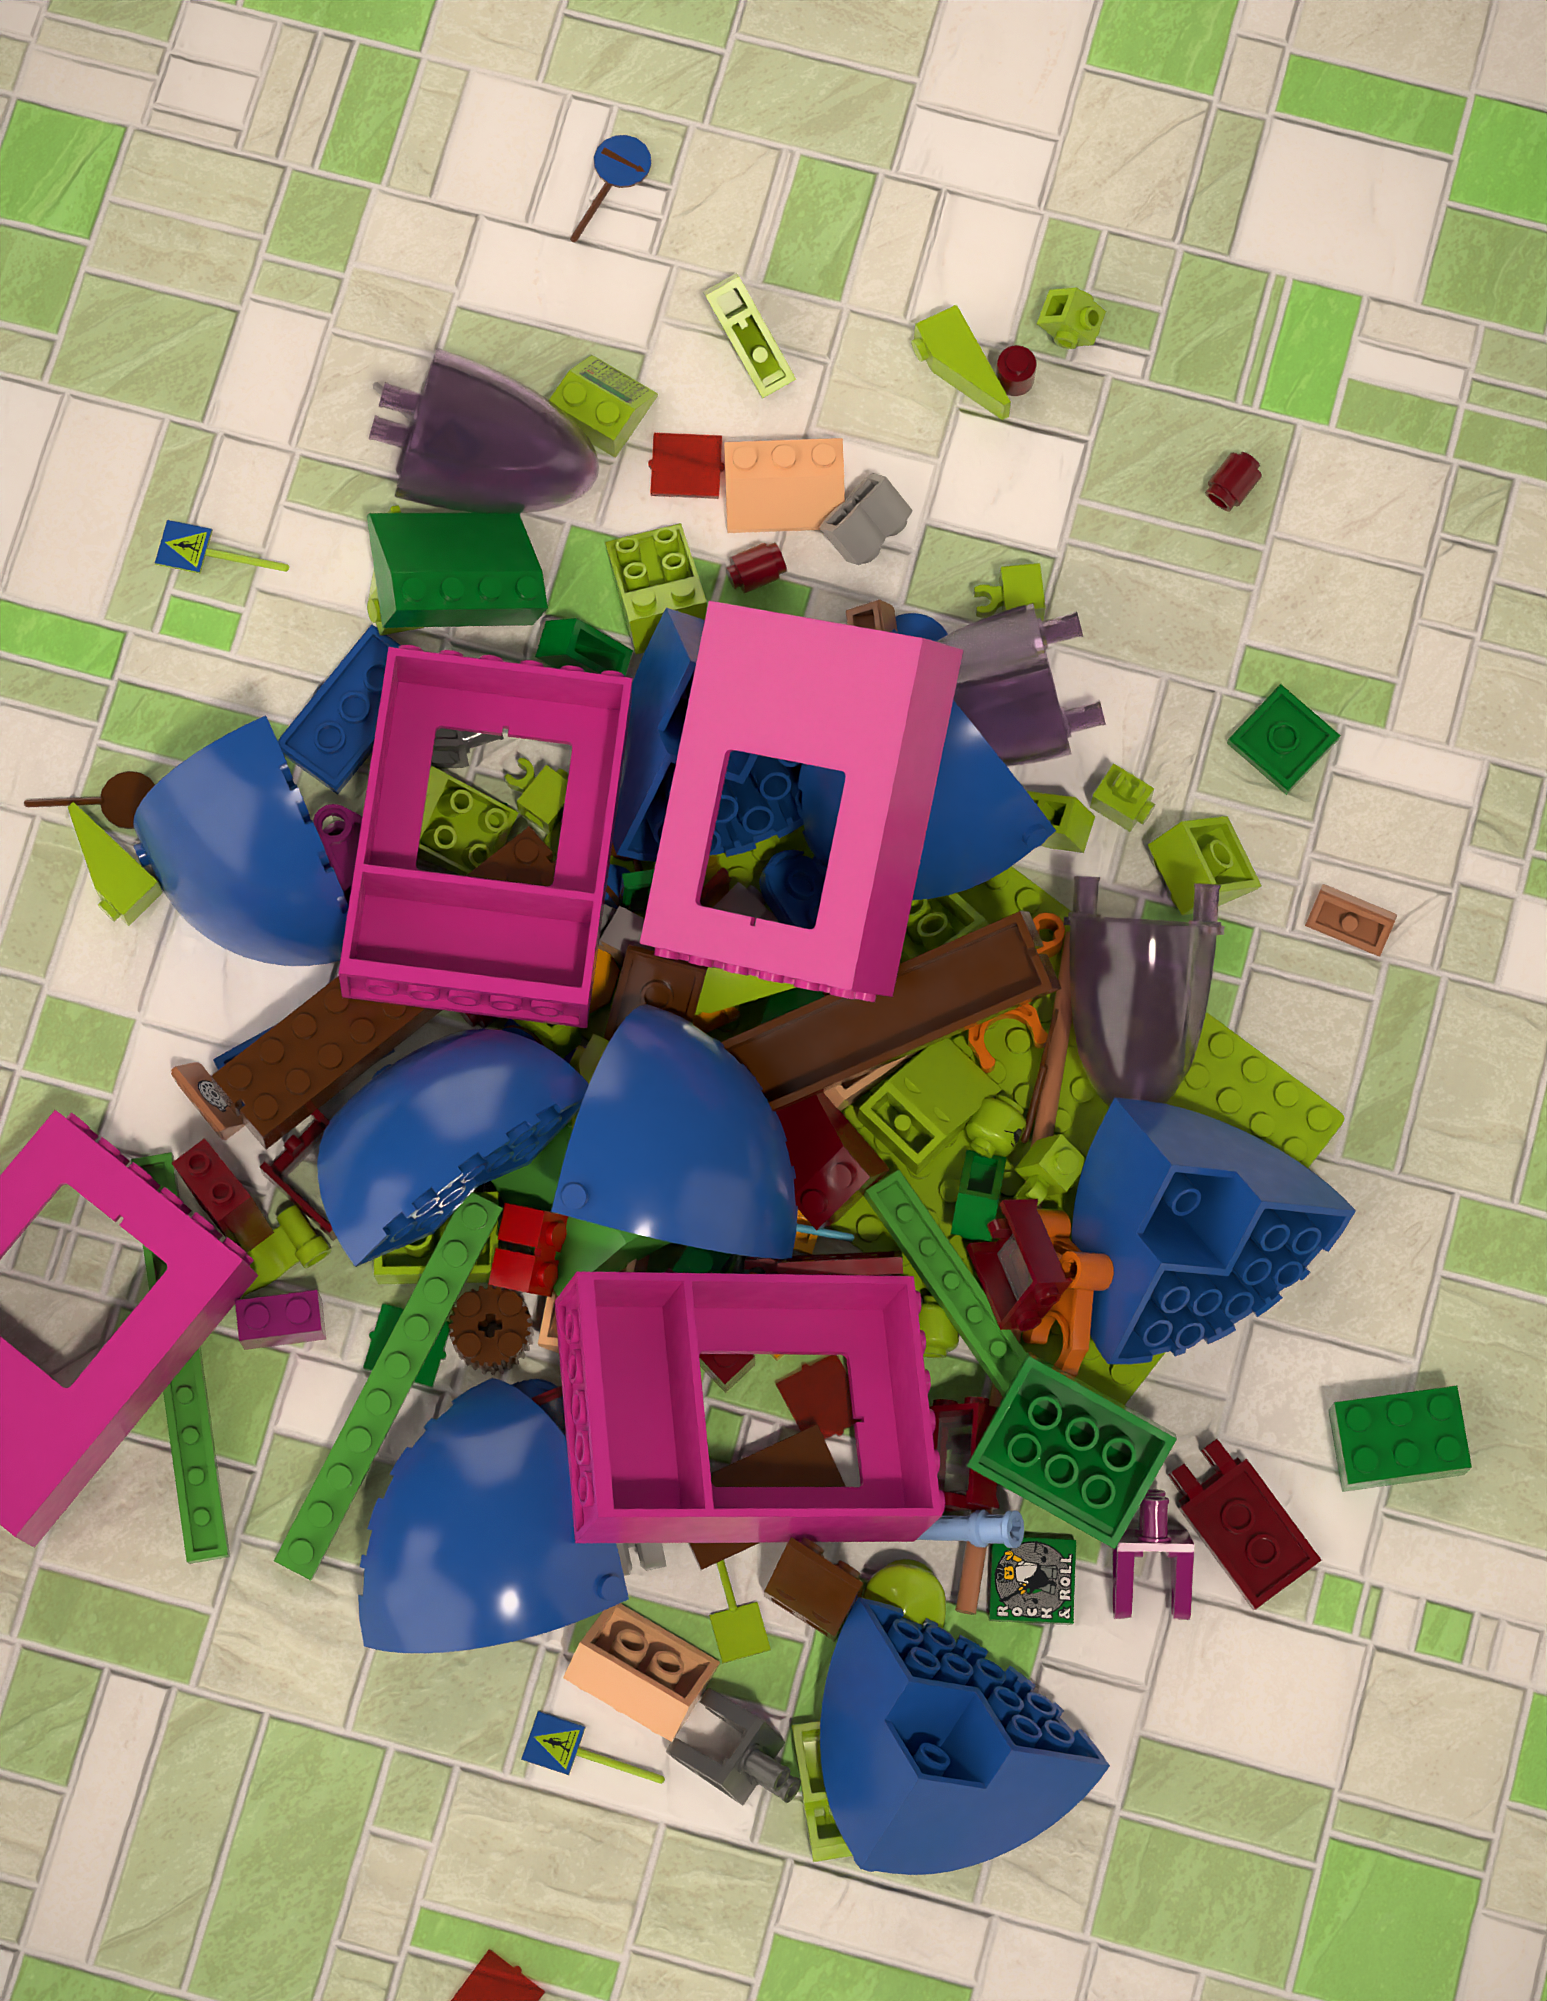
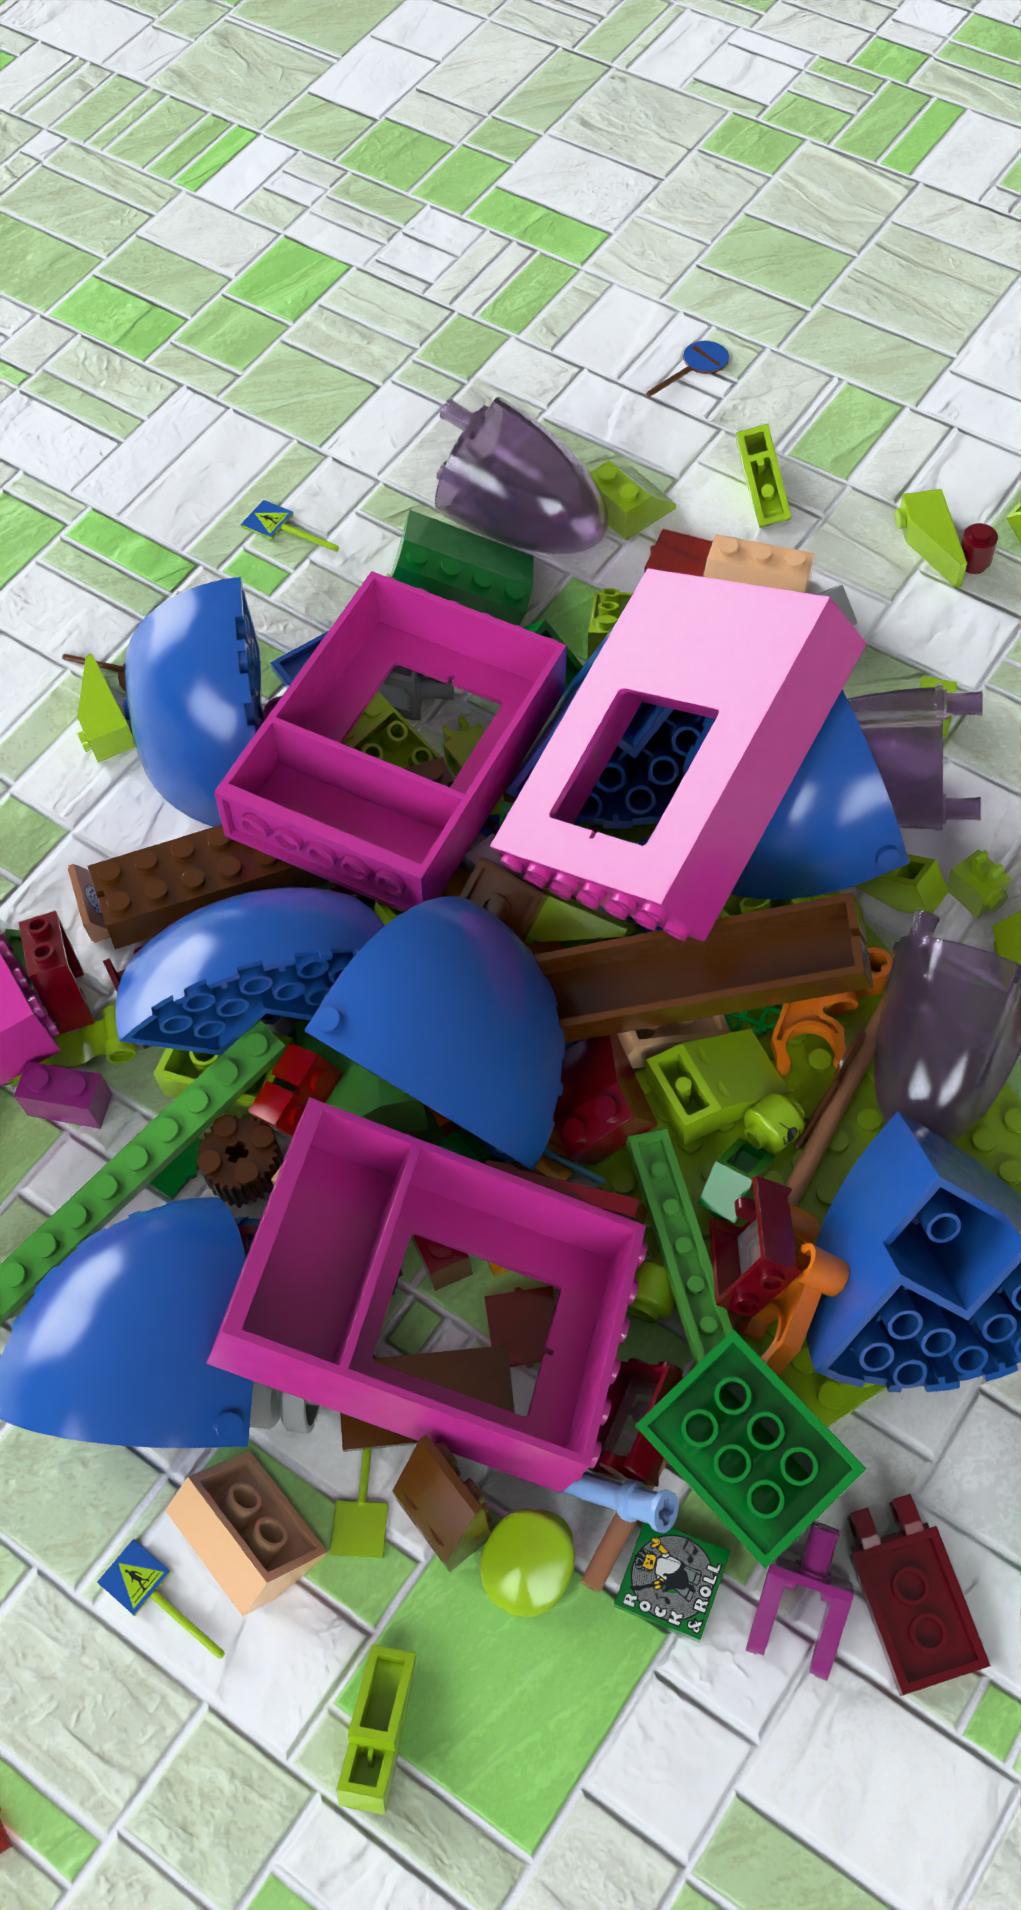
camera: 25 degrees right, 15 degrees down
dark grey piece [665,1688,801,1806] -> none
blue brick [820,1597,1110,1875] -> none
lime brick [1014,1134,1086,1206] -> none

